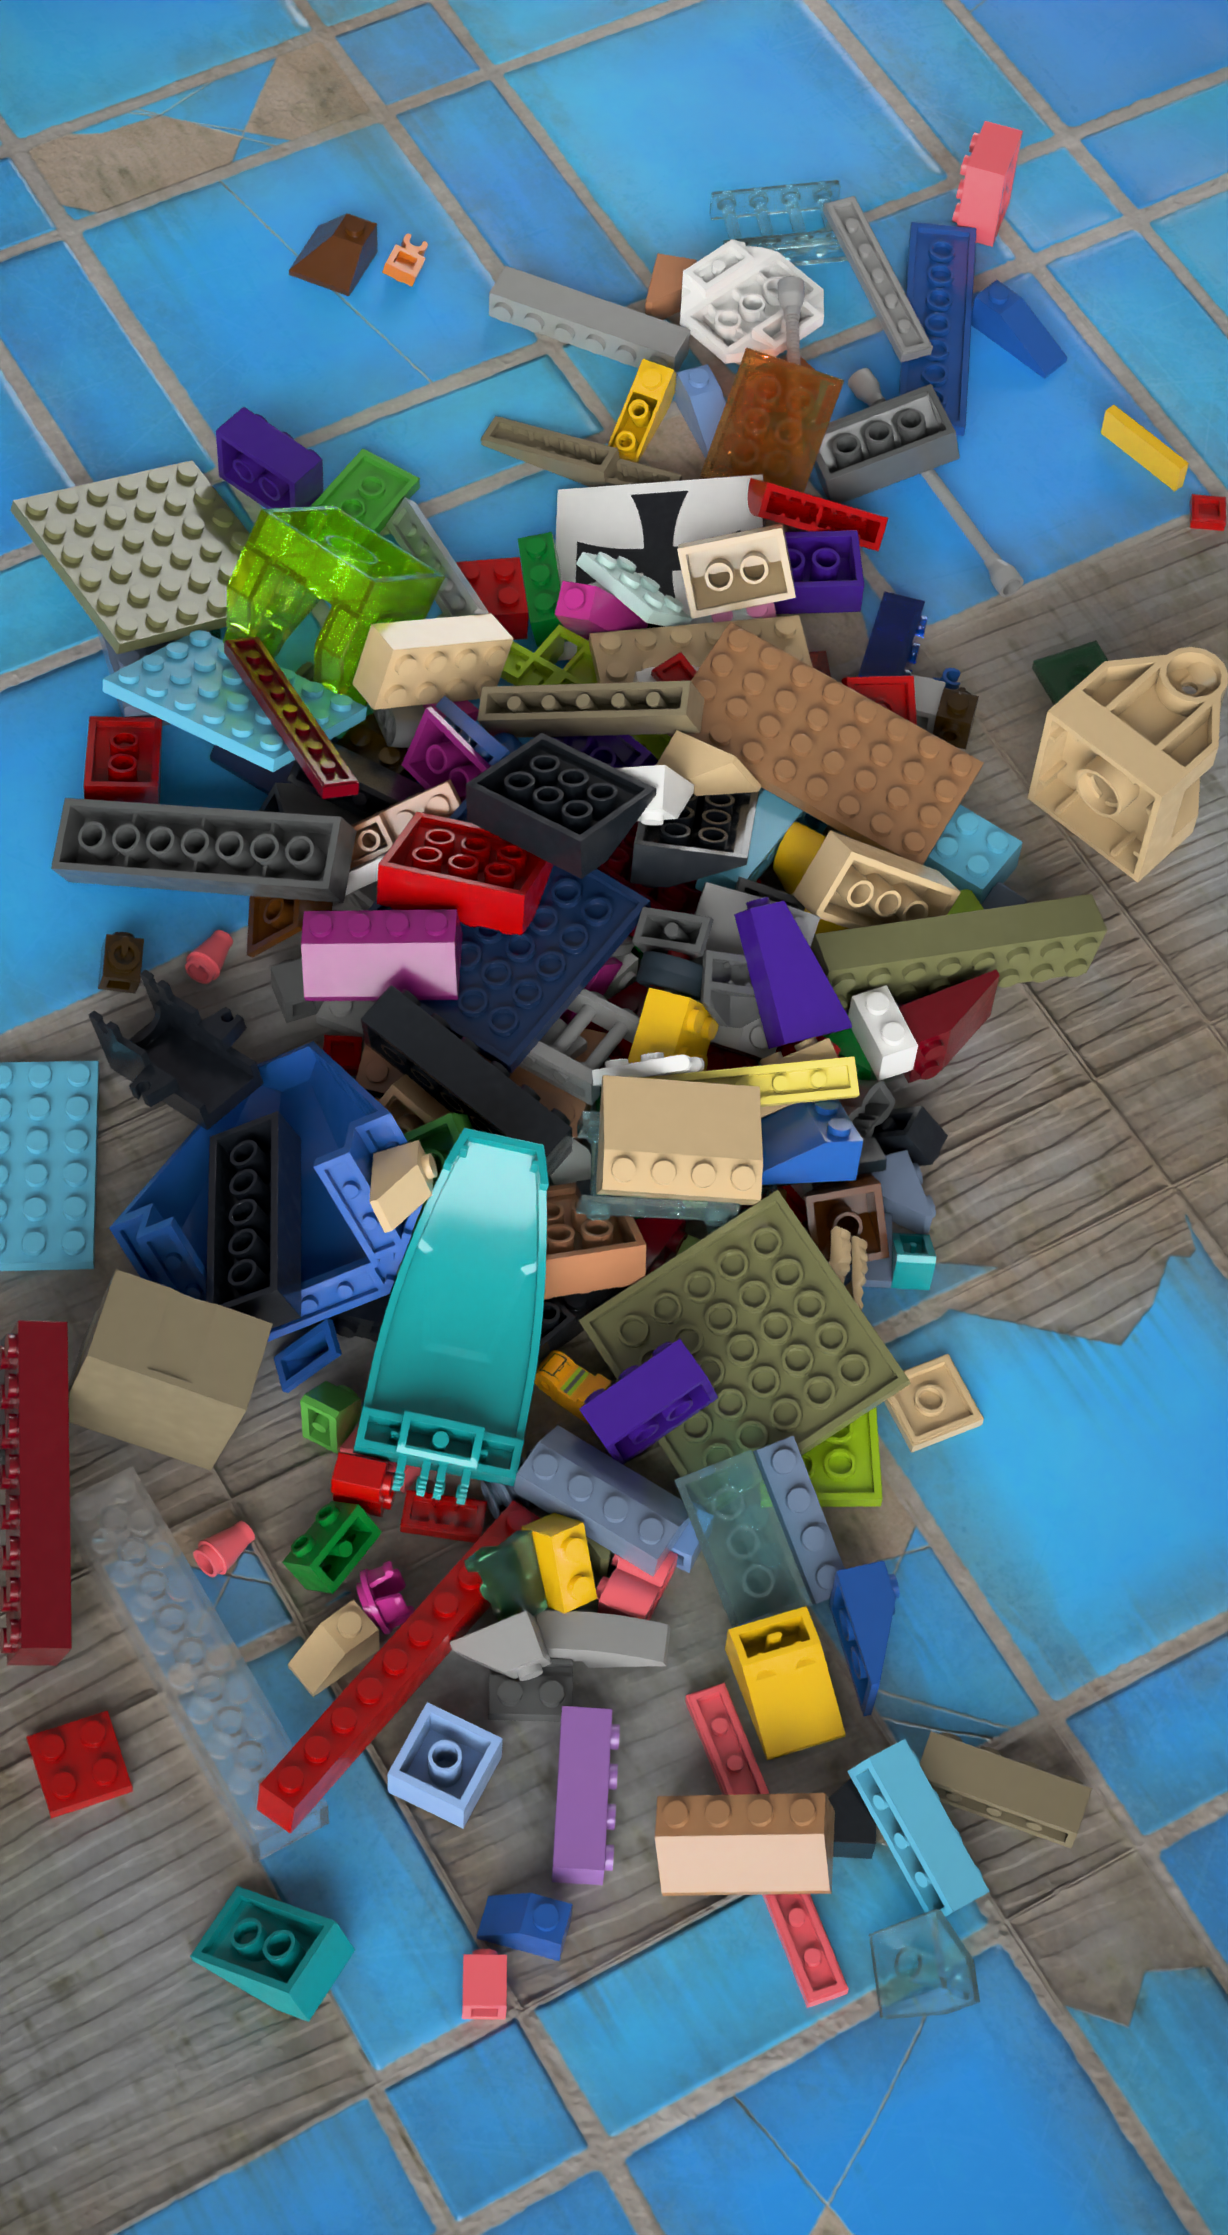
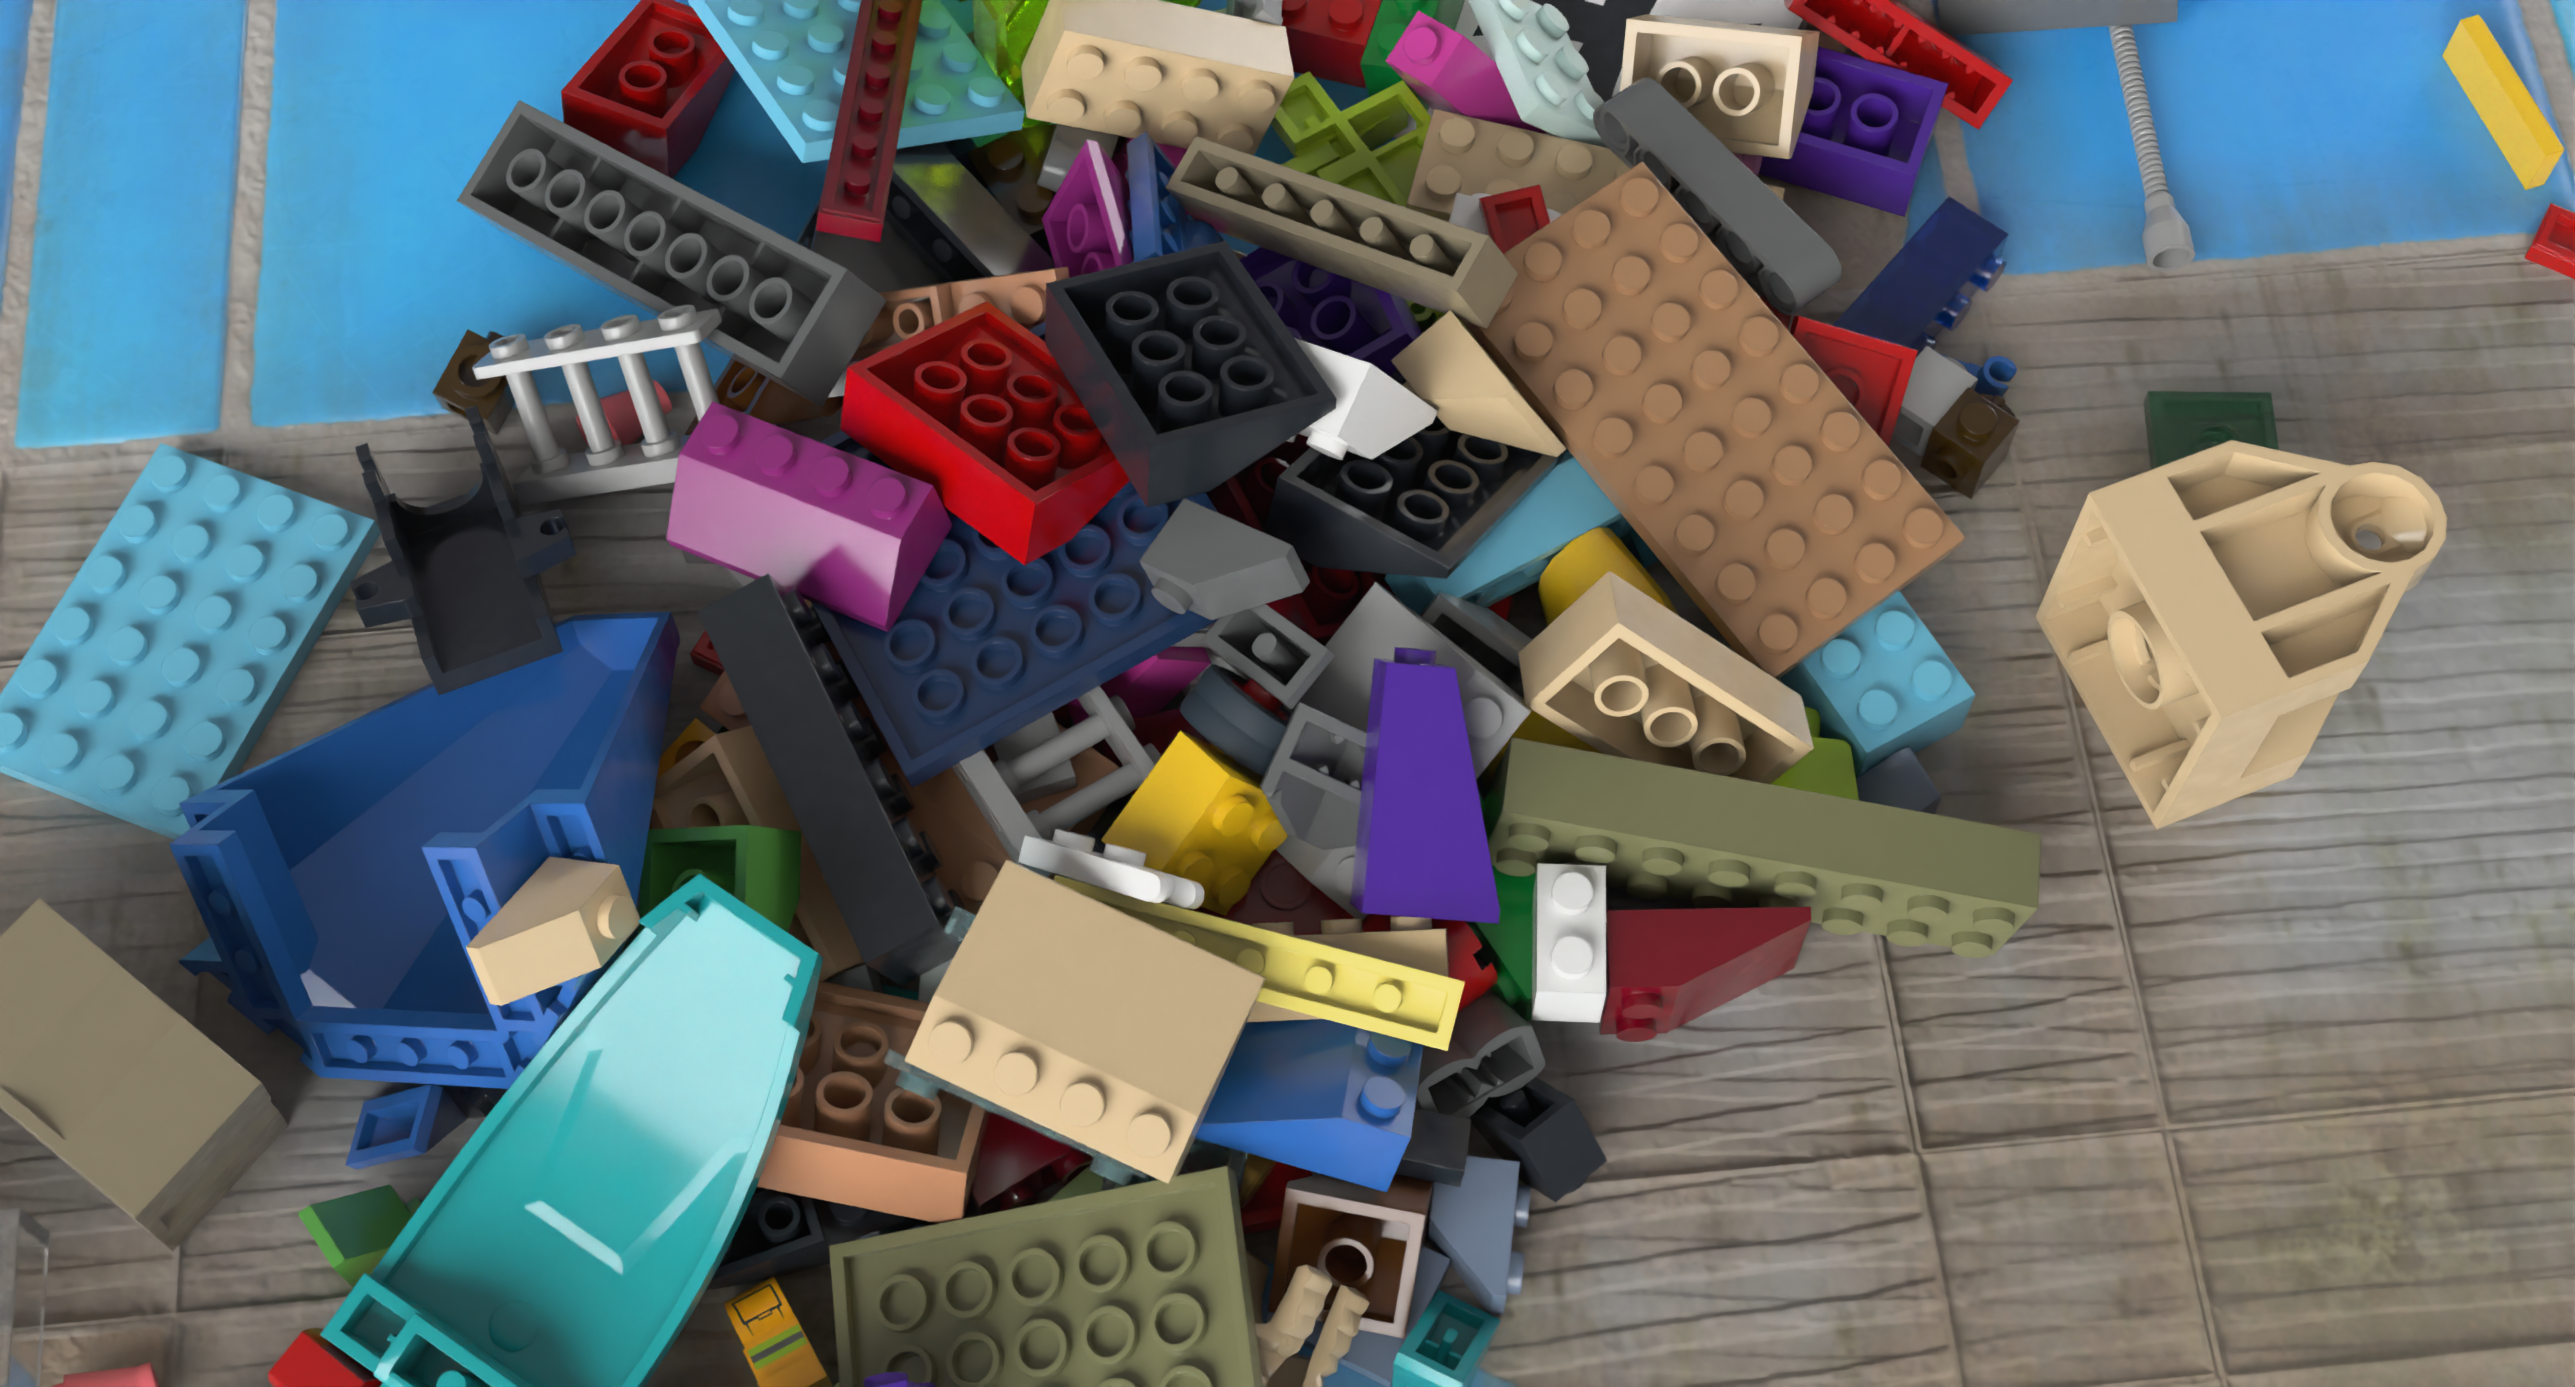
camera: 30 degrees right, 5 degrees up
black brick [206,1111,301,1329] -> none
none -> light grey fence [472,305,722,506]
none -> dark grey slope [1139,498,1310,620]
none -> dark grey beam [1593,77,1842,316]

